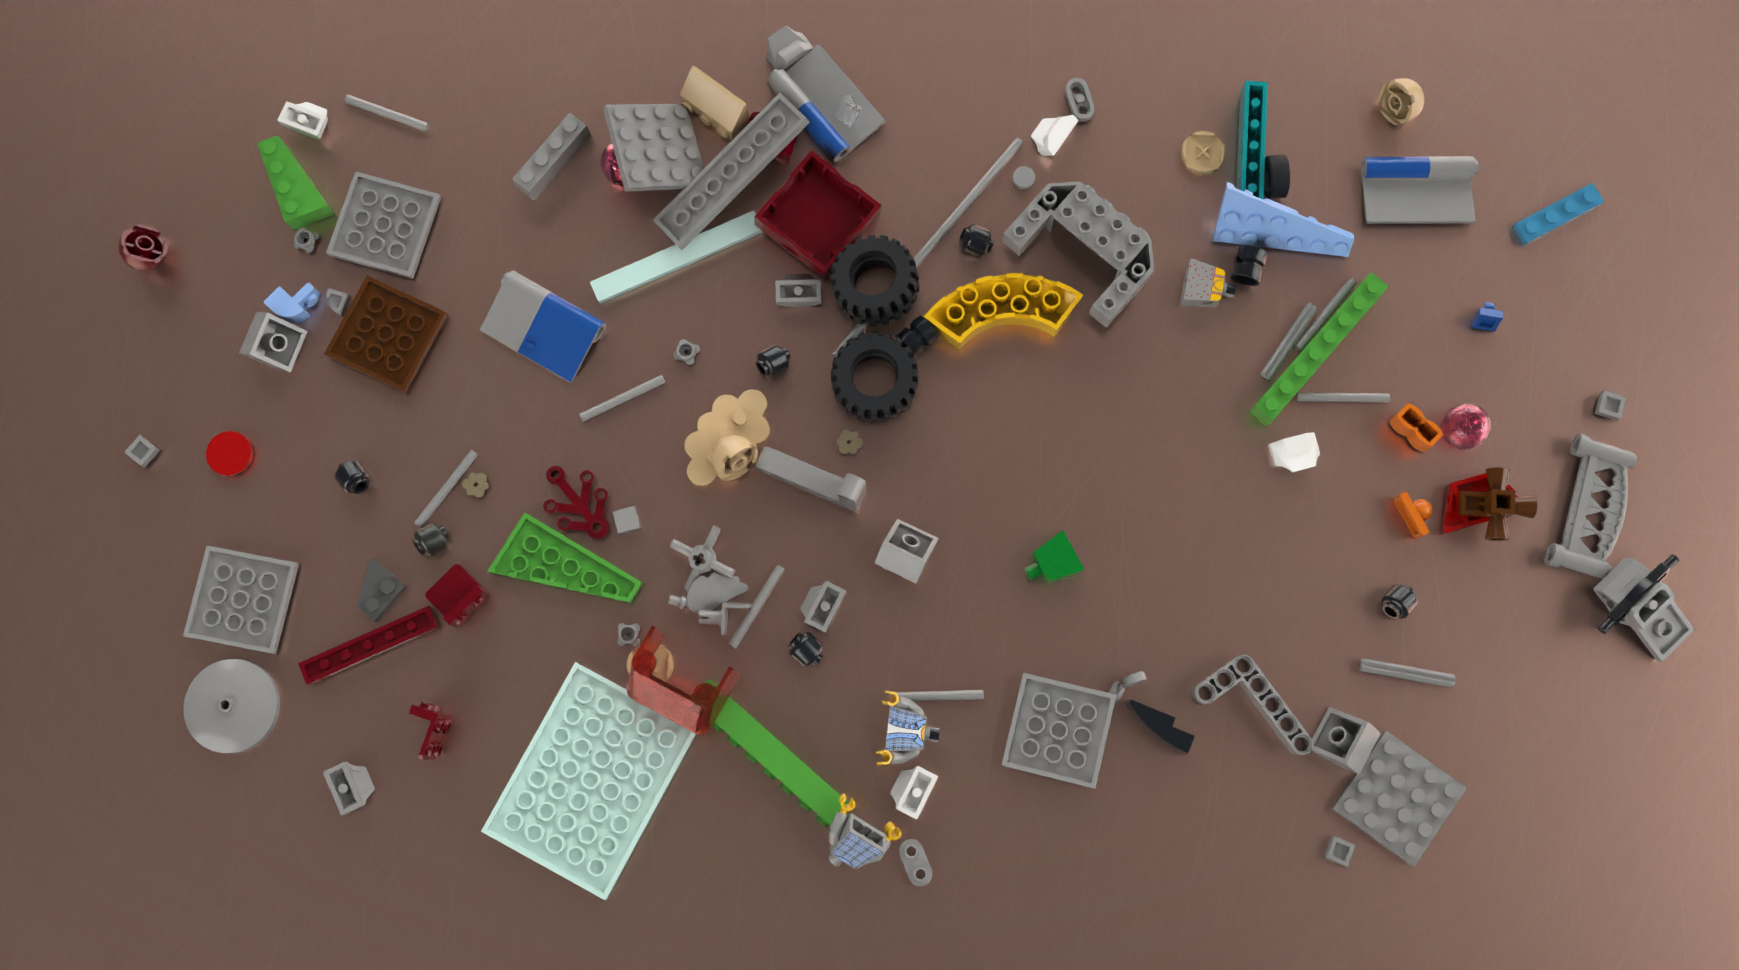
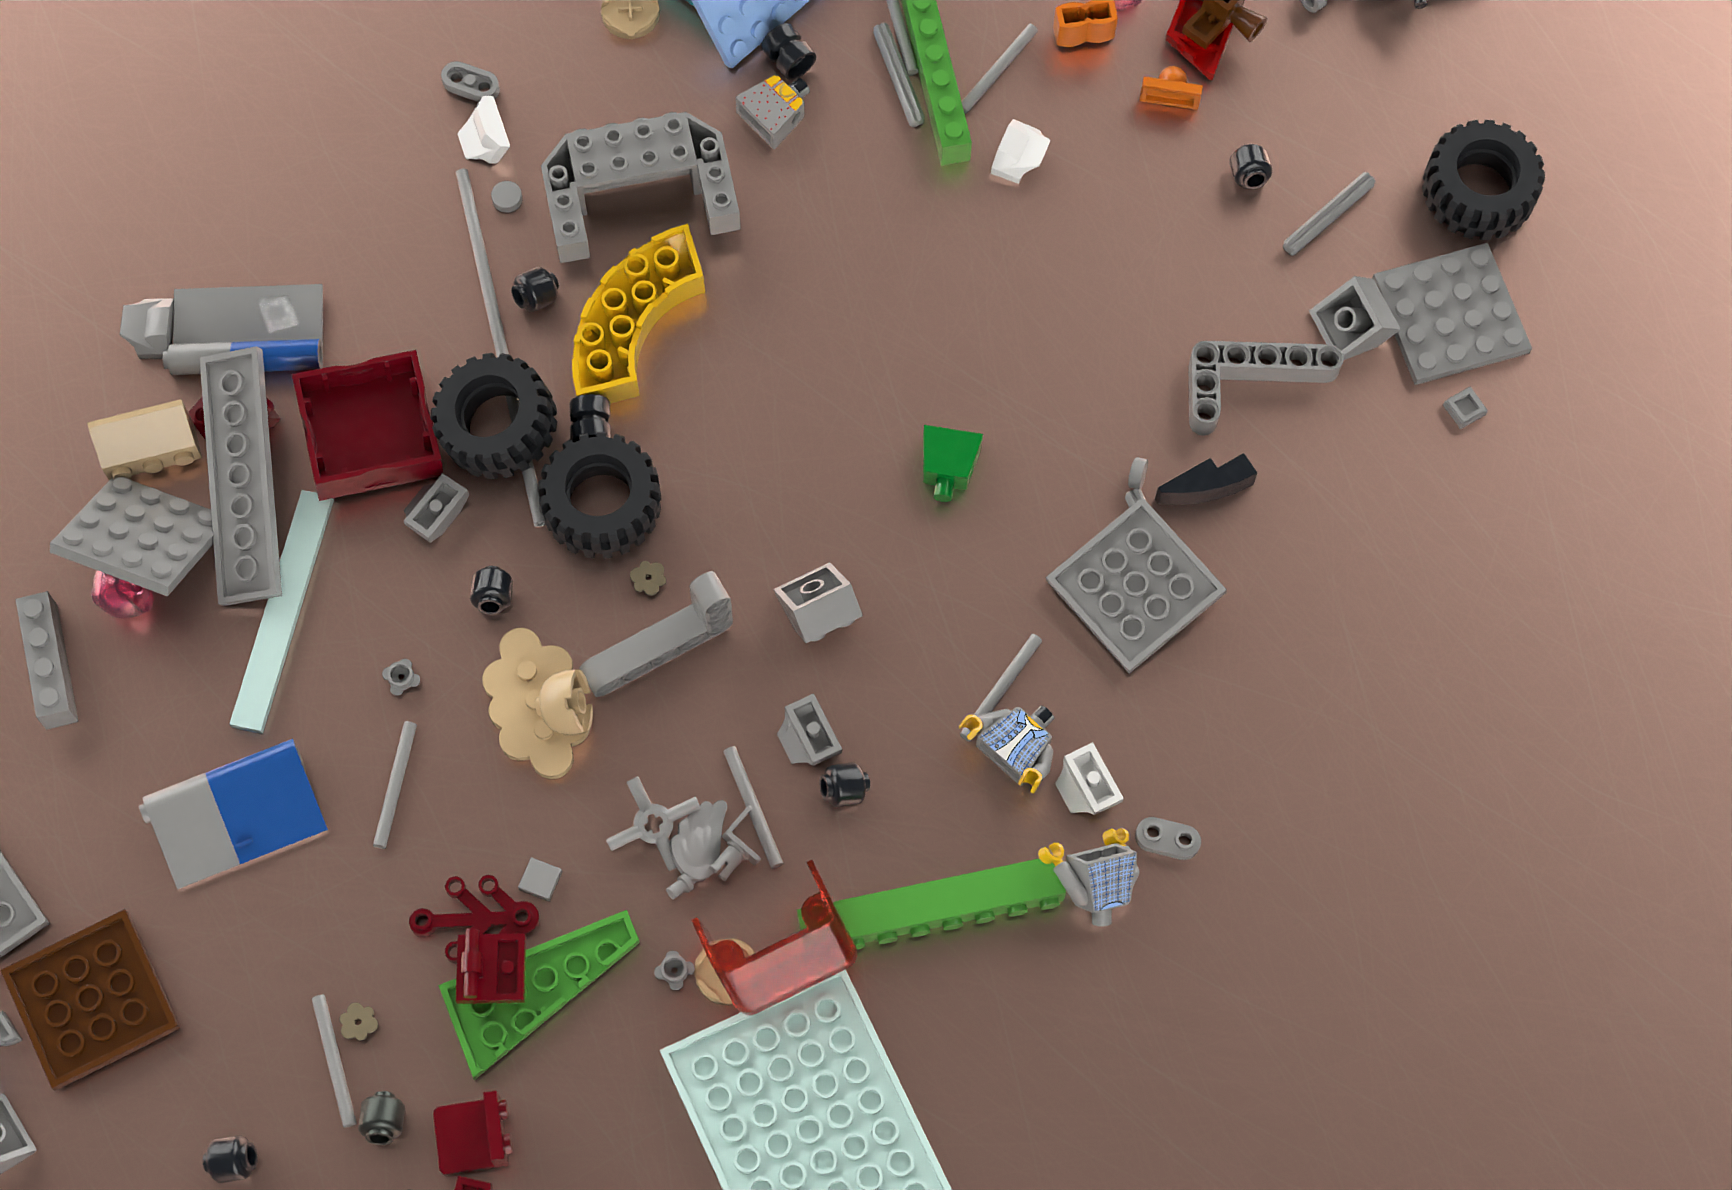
camera: 60 degrees left, 10 degrees down
none -> dark red plate [456,929,526,1004]
none -> black tyre [1422,120,1545,240]

